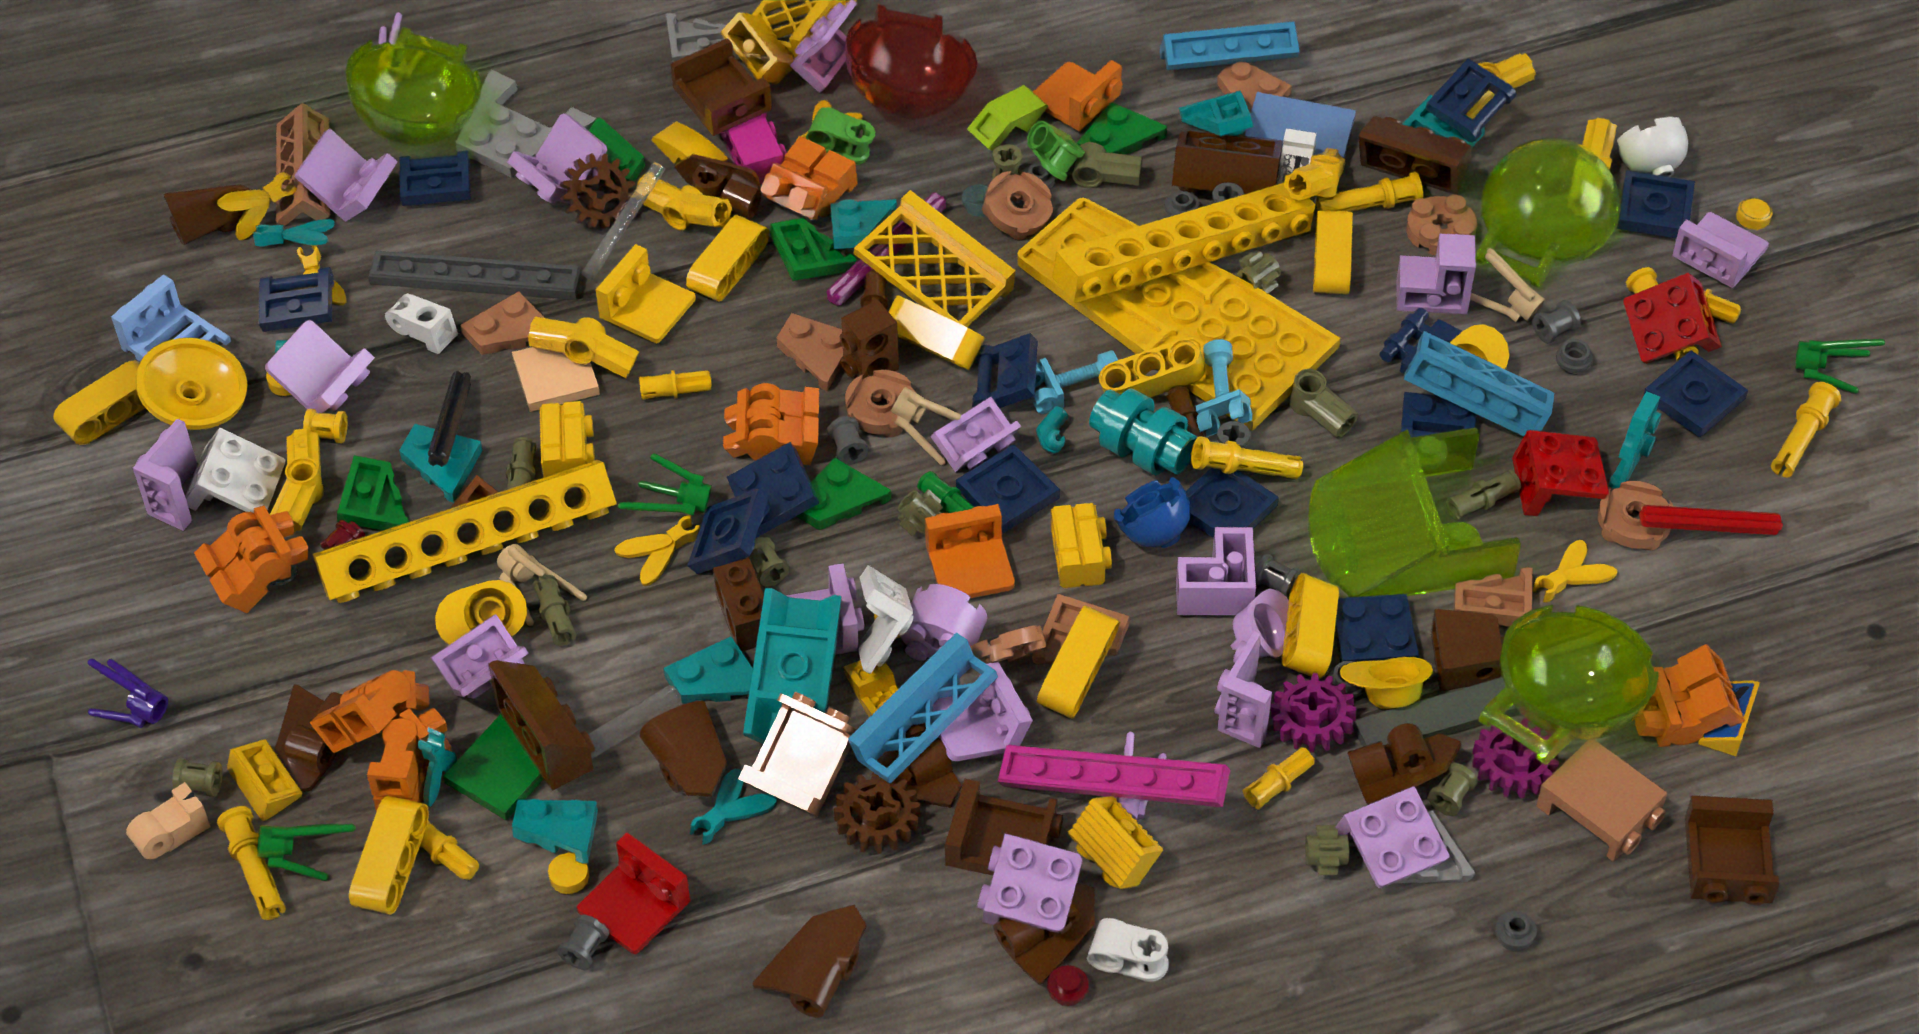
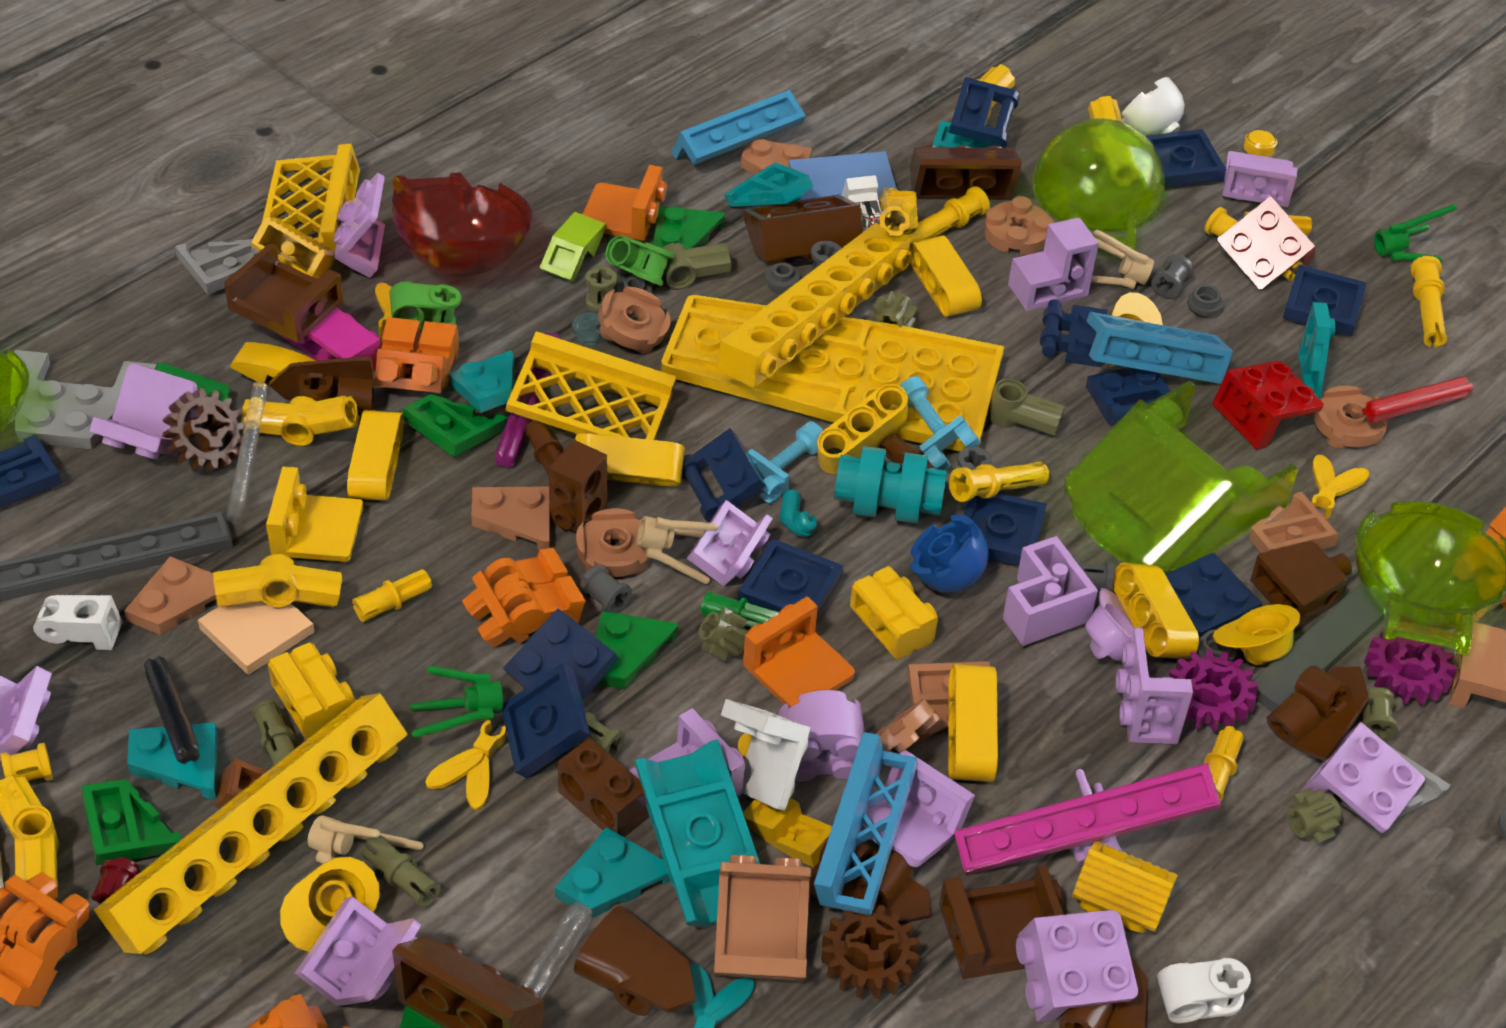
camera: 30 degrees left, 5 degrees down
olive pin [1446,470,1521,520] -> none

